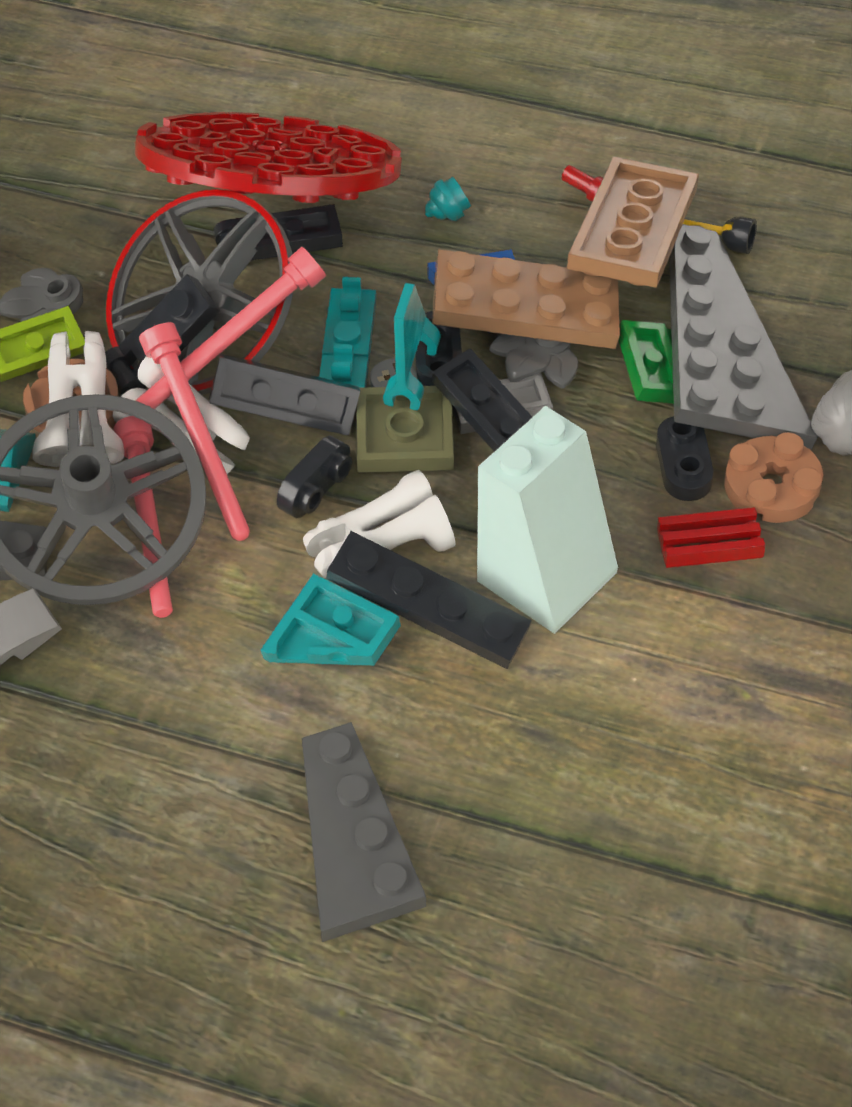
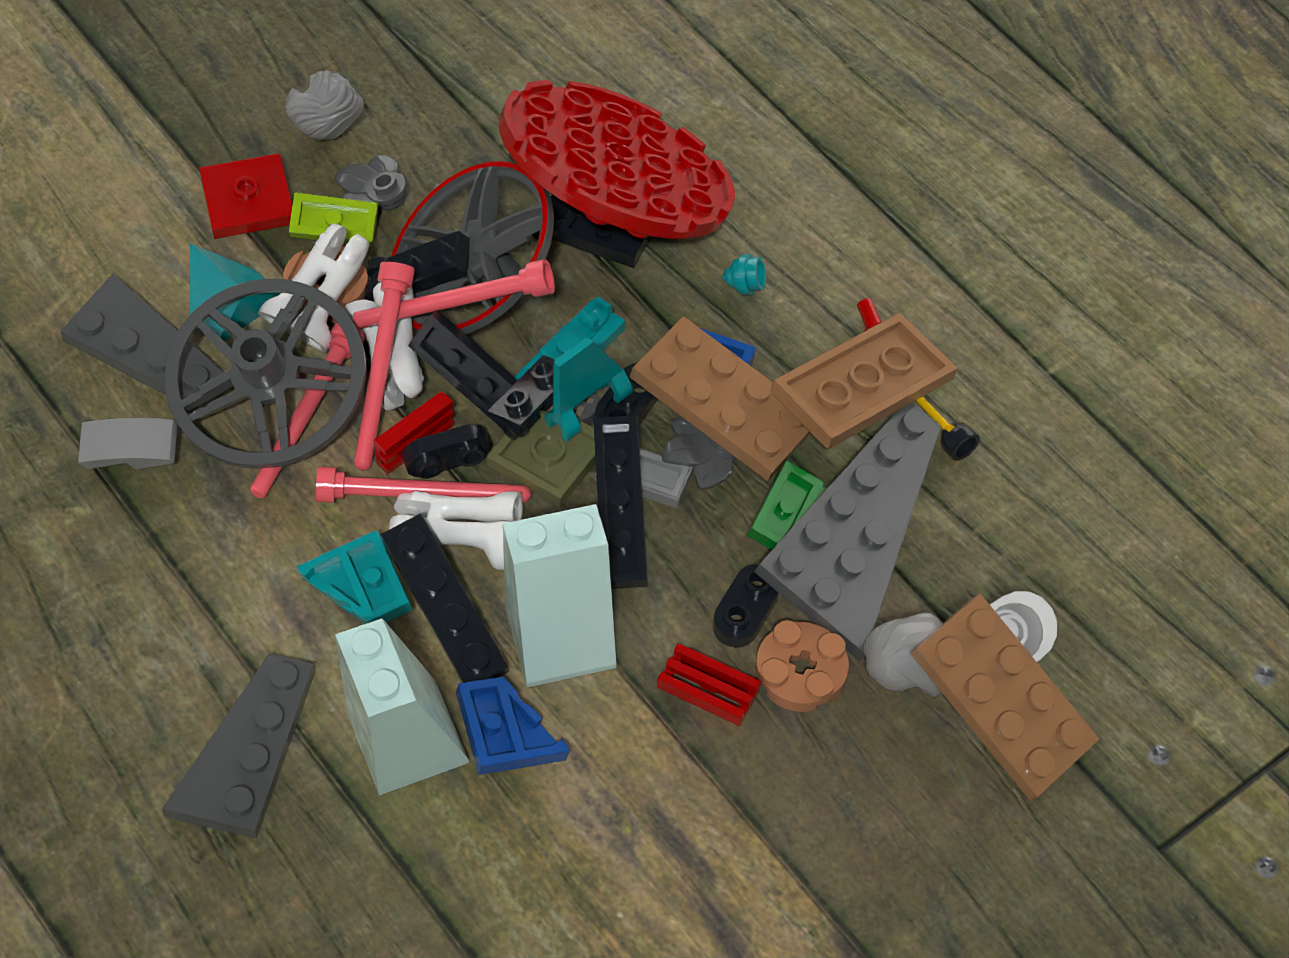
camera: 30 degrees right, 5 degrees up
none -> coral piece [316,467,531,503]
none -> light aqua slope [335,618,469,795]
none -> red tile [374,391,454,475]
none -> blue wing [456,677,569,775]
none -> black hinge [488,355,555,440]

